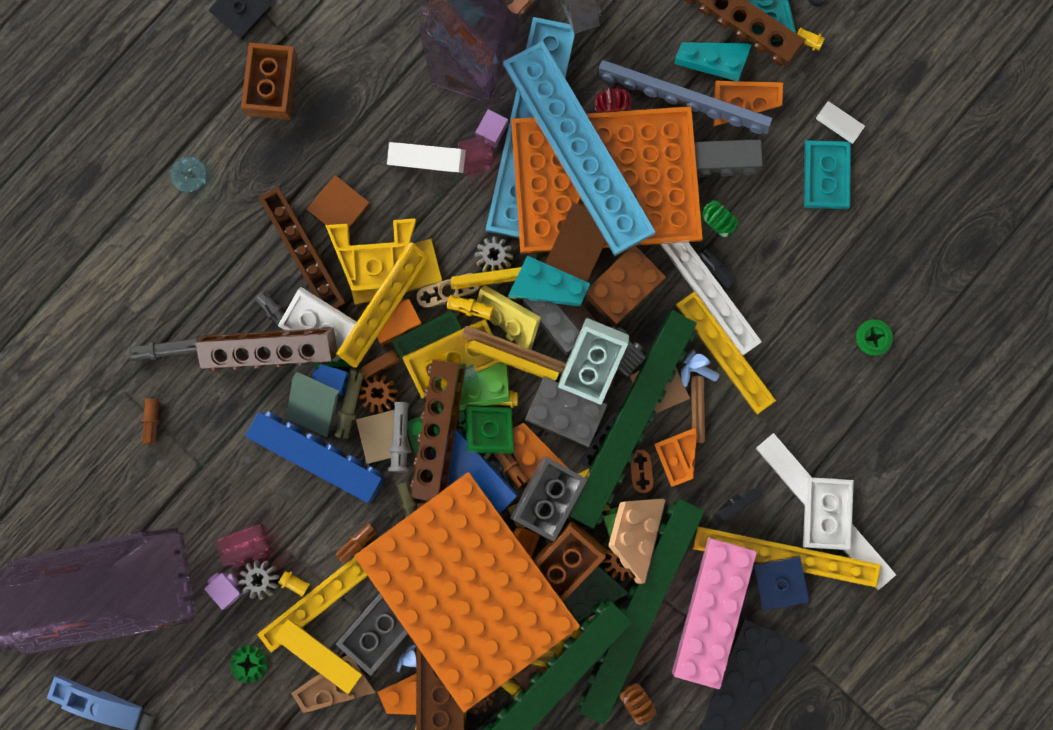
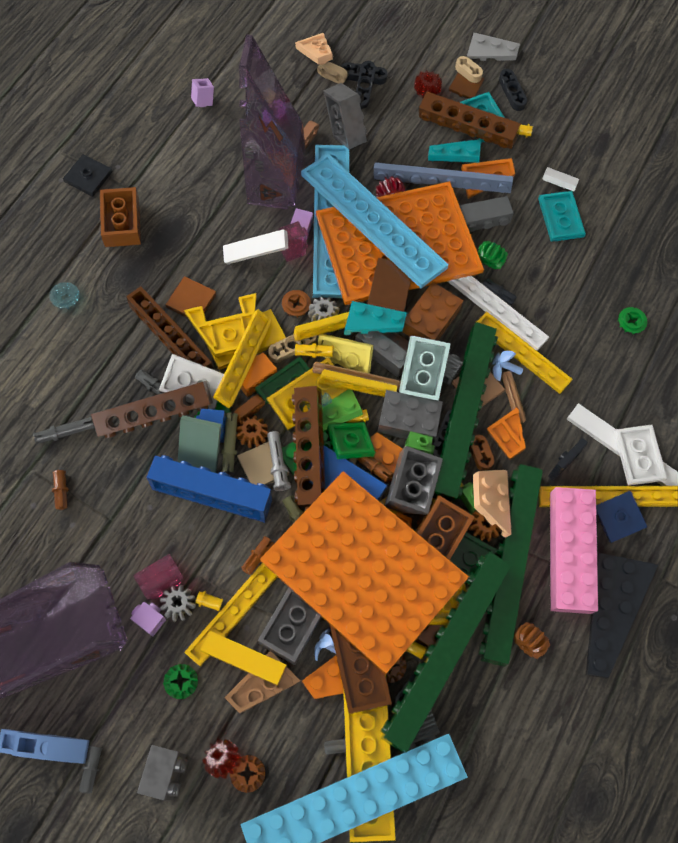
camera: 20 degrees left, 15 degrees down
none -> dark orange gear [282,290,311,318]
none -> bright green brick [405,431,435,455]

